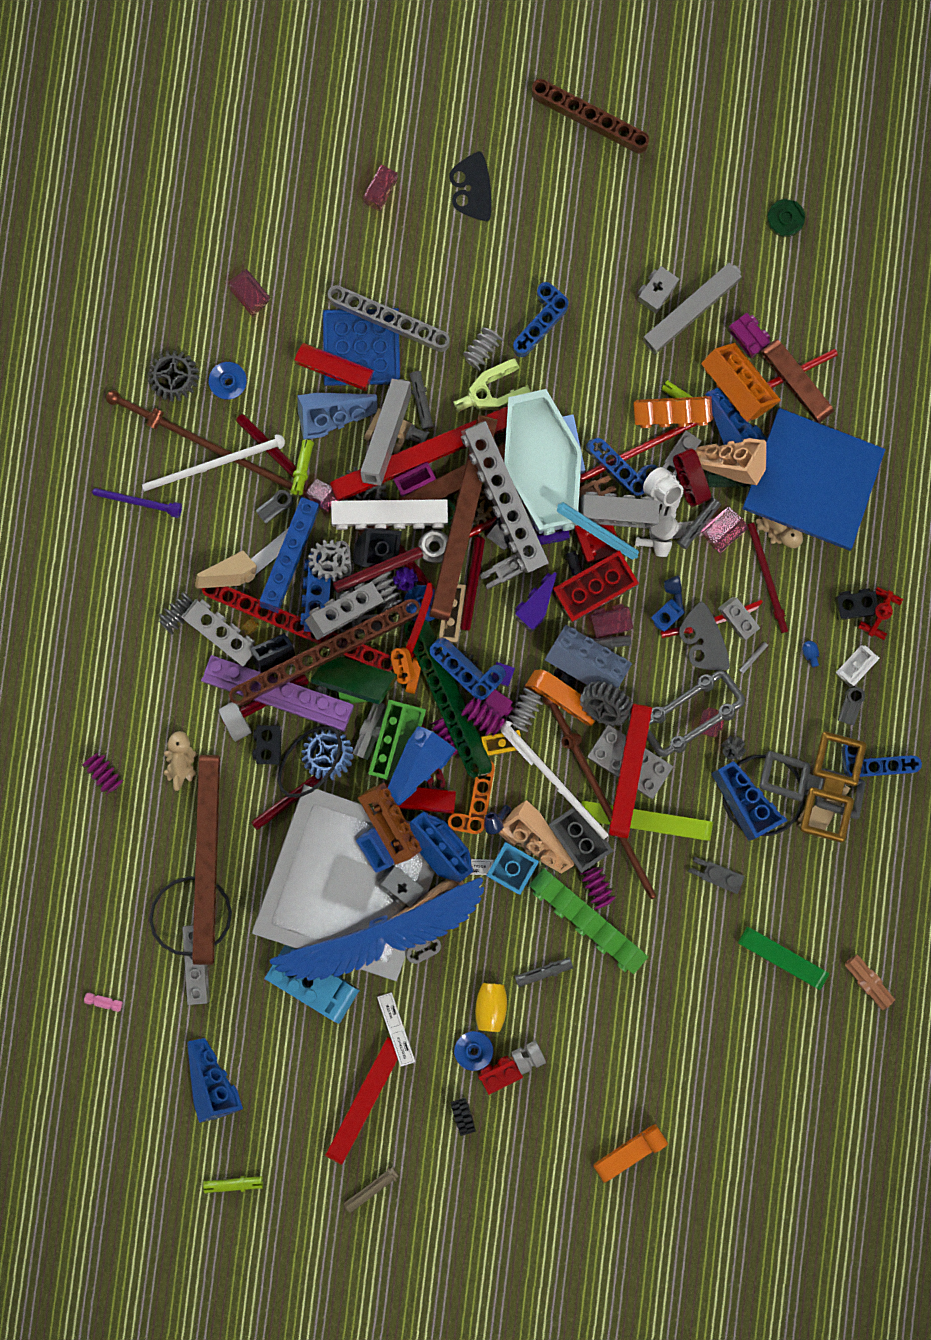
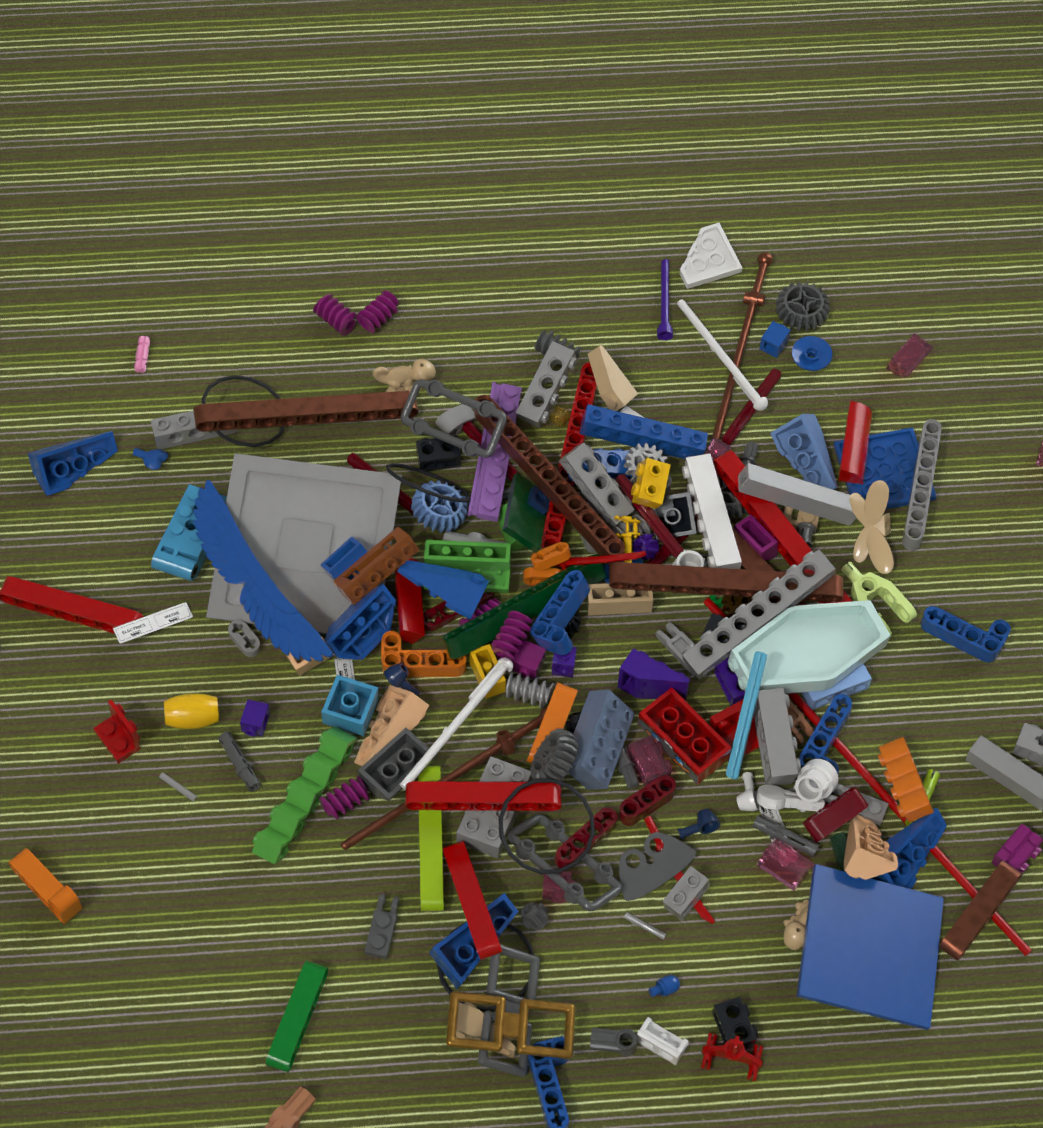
camera: 70 degrees right, 25 degrees down
black brick [250,633,295,674] -> none
dark grey piece [256,490,293,524] -> none
lime pin [291,440,314,495] -> none
dark grey brick [378,865,425,908] -> none
dark grey pin [409,371,434,429] -> none
black tyre [451,1097,476,1136] -> none
blue dish [454,1031,493,1071] -> none
dark red axle [460,537,485,631] -> none
light grey piece [463,327,503,371] -> none
light grey wheel [511,1040,546,1075] -> none
black pin [565,551,583,576] -> none
blue brick [651,599,685,632] -> none
orange slope [701,343,781,422] -> none
dark red bar [747,522,788,634] -> none
none -> blue rock [133,448,168,470]
none -> light grey piece [159,772,197,802]
none -> dark purple brick [240,699,270,737]
none -> magenta piece [313,294,356,336]
none -> dark grey bar [401,379,507,458]
none -> red beam [442,840,503,960]
none -> black piece [499,778,595,874]
none -> dark blue tile [527,486,550,515]
none -> dark red beam [554,808,618,868]
none -> yellow piece [614,516,641,563]
none -> dark red beam [619,775,676,826]
none -> yellow brick [631,458,670,509]
none -> white plate [679,223,742,289]
none -> dark grey axle [740,441,758,466]
none -> blue brick [759,321,790,358]
none -> tan piece [849,480,894,574]

